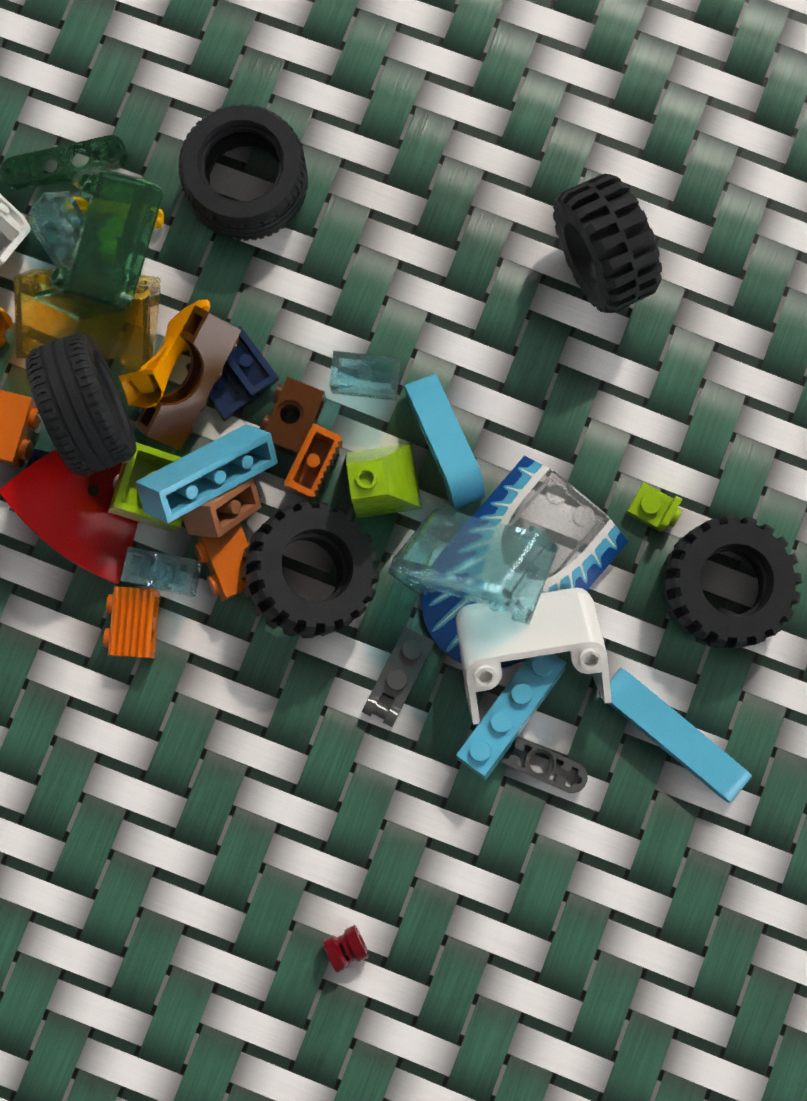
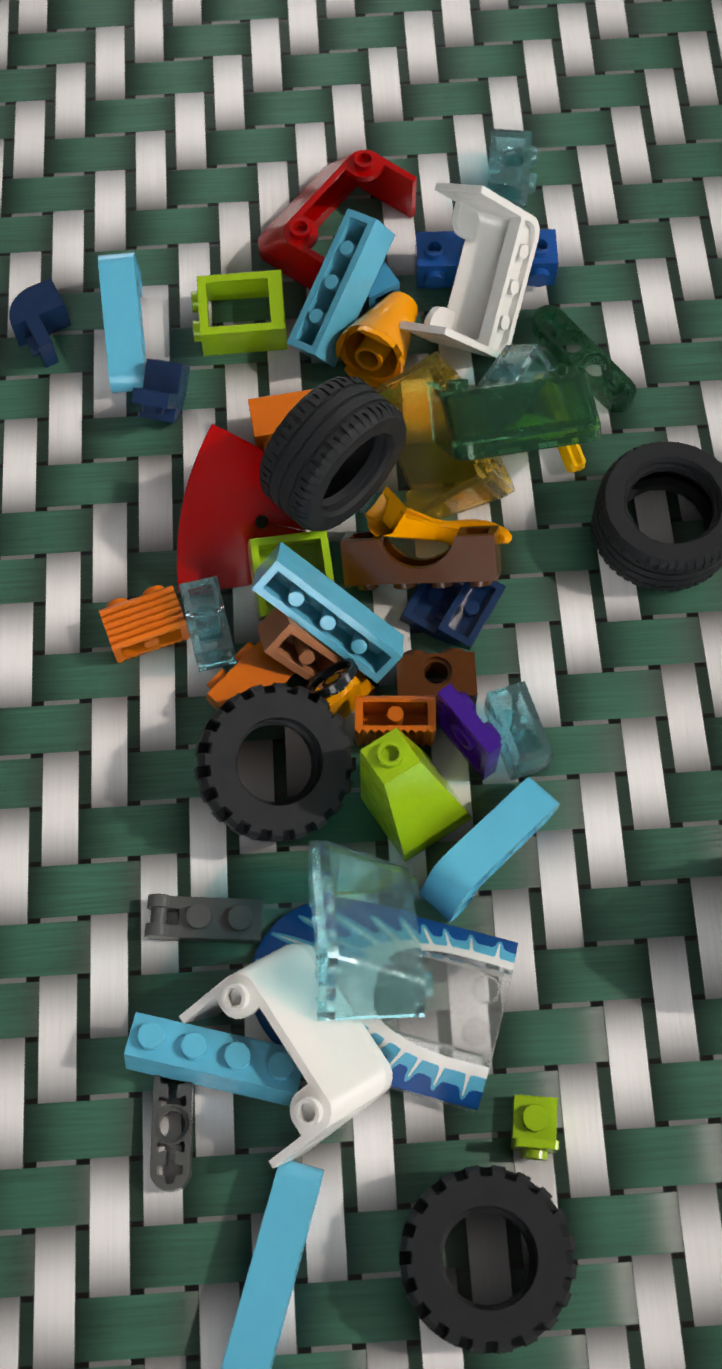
camera: 65 degrees right, 15 degrees down
none -> piece [306,658,375,719]
none -> dark purple plate [436,683,502,780]

